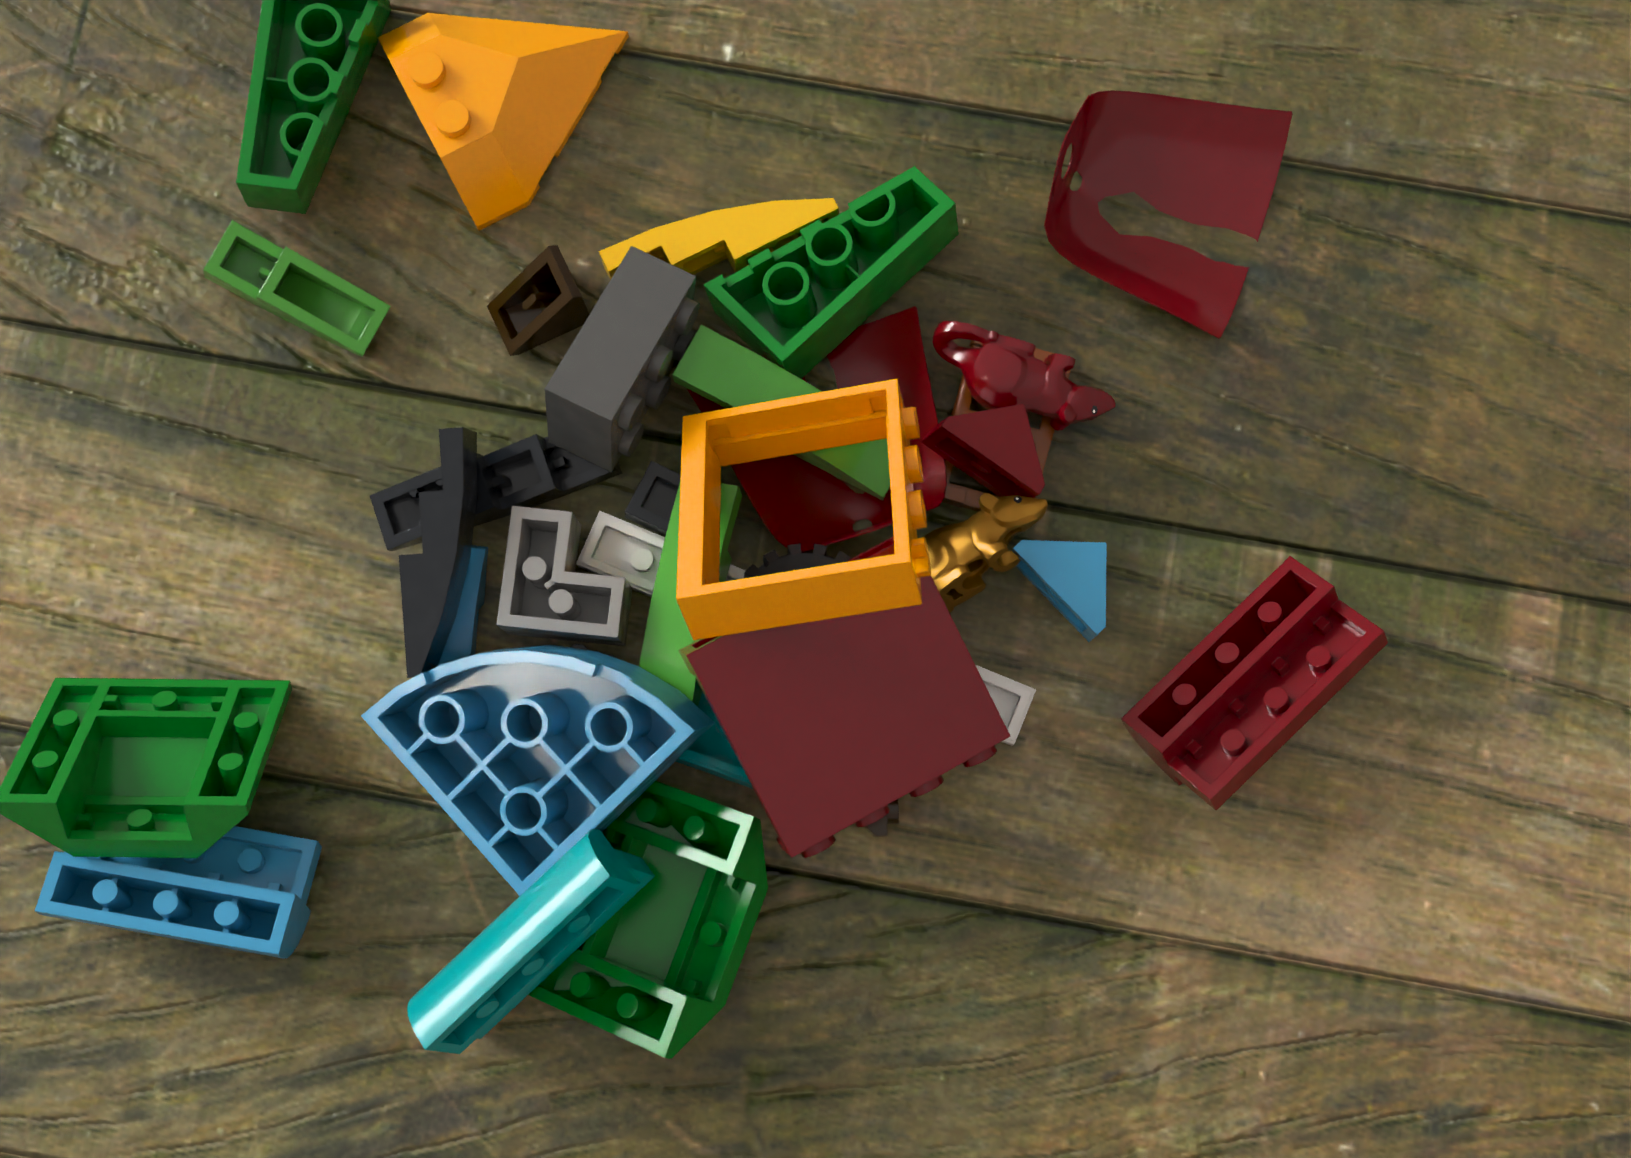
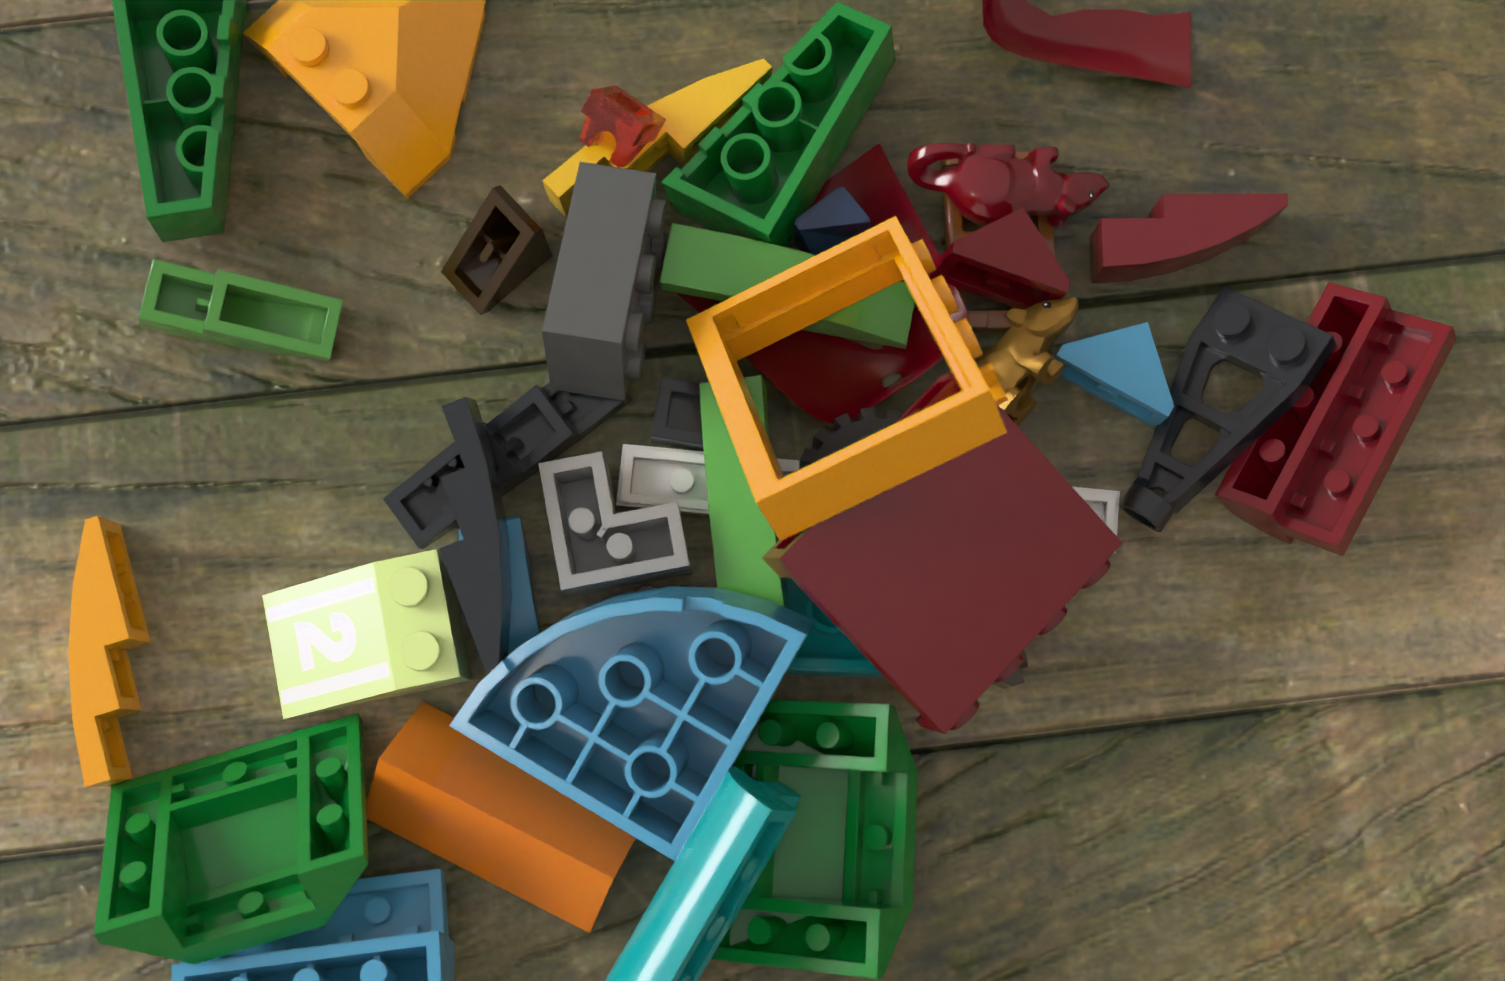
camera: 20 degrees left, 0 degrees up
none -> light orange slope [68,516,151,787]
none -> yellowish green slope [262,549,472,720]
none -> orange slope [366,701,637,933]
none -> clear red tile [579,85,666,168]
none -> dark blue slope [794,186,871,255]
none -> dark red slope [1090,193,1288,284]
none -> black plate [1118,286,1337,532]

